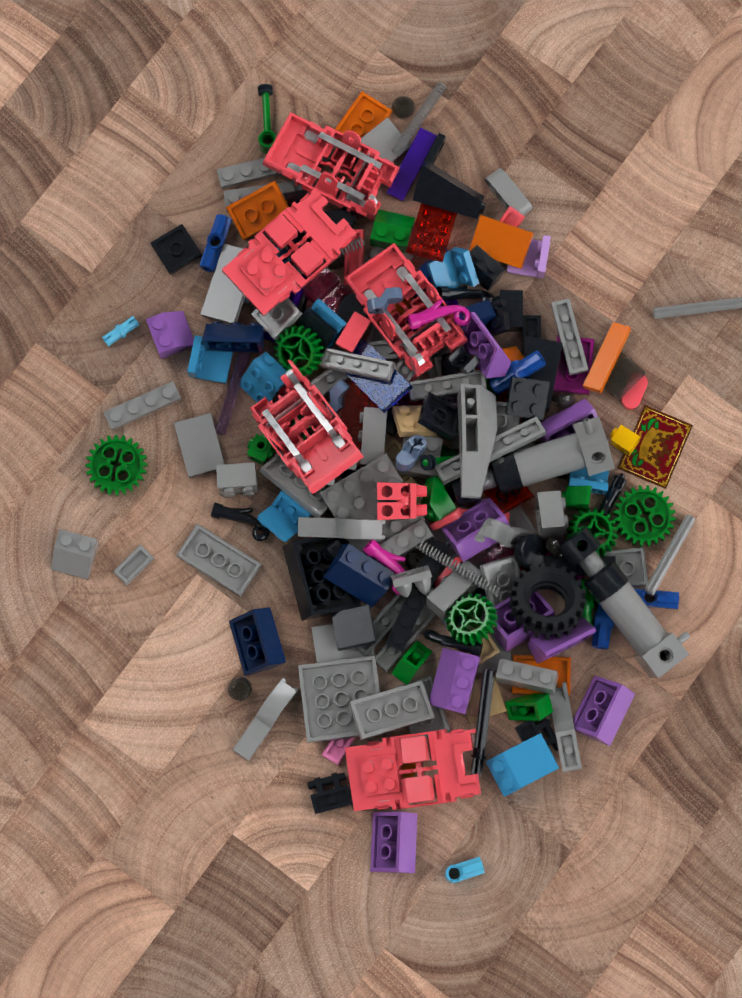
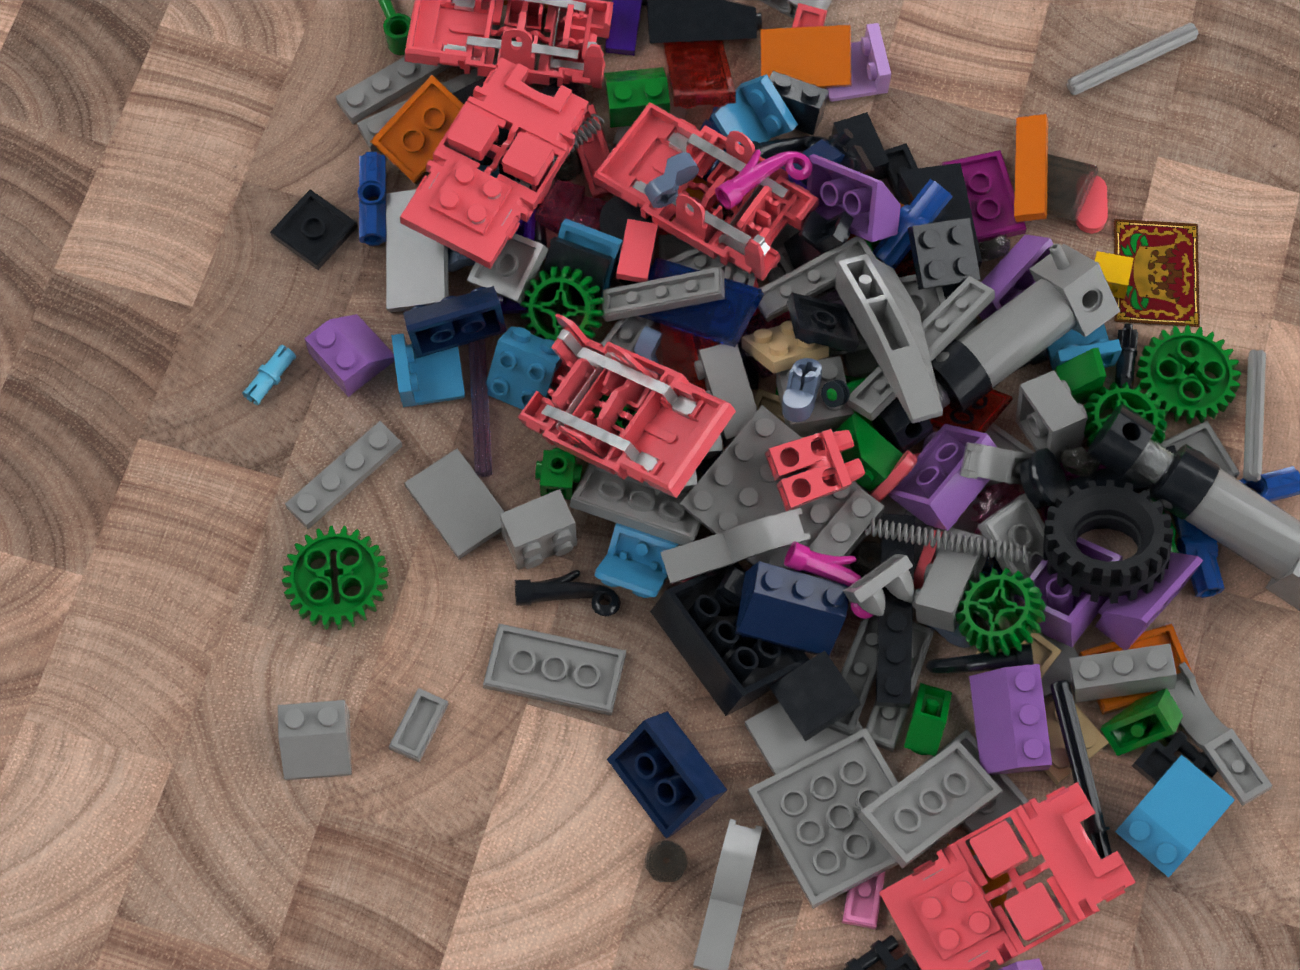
camera: 20 degrees left, 10 degrees down
light grey plate [551,298,588,376] -> none
medium lavender slope [573,676,635,746] -> none

